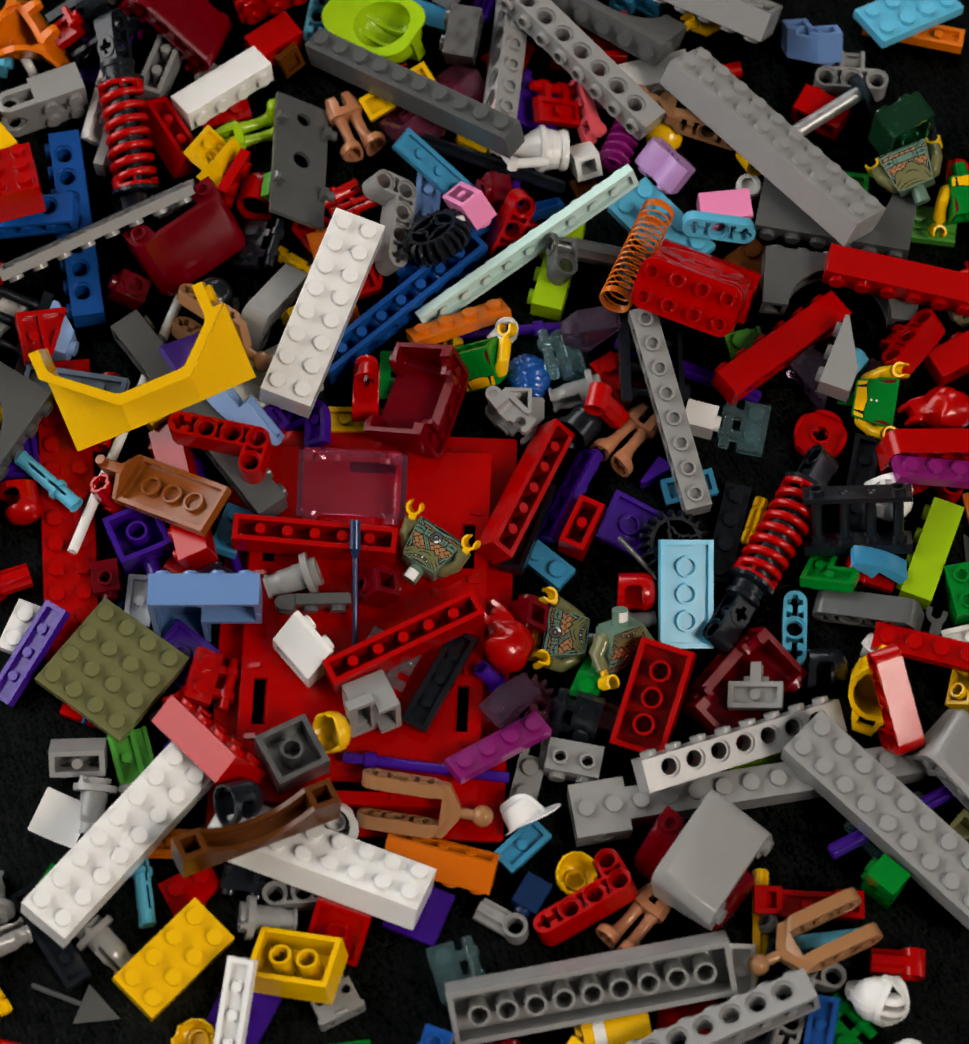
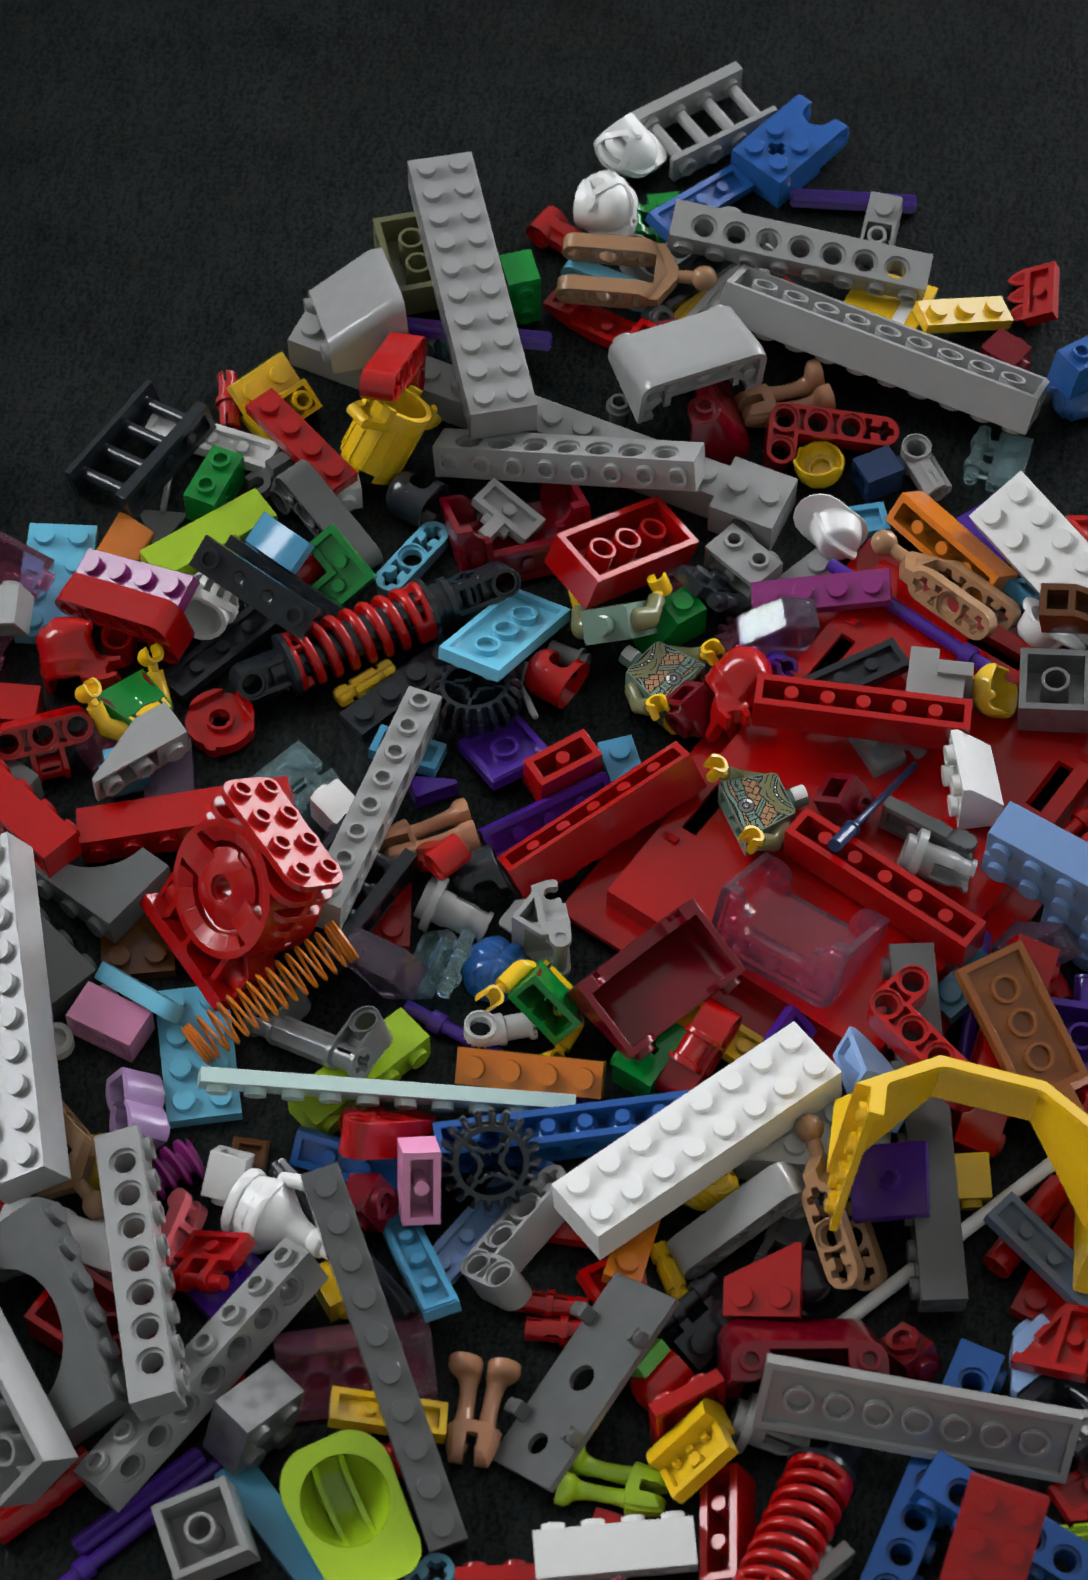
camera: 145 degrees left, 10 degrees down
reddish brown tile [274,42,305,79] -> none
none -> red wing [722,1242,804,1319]

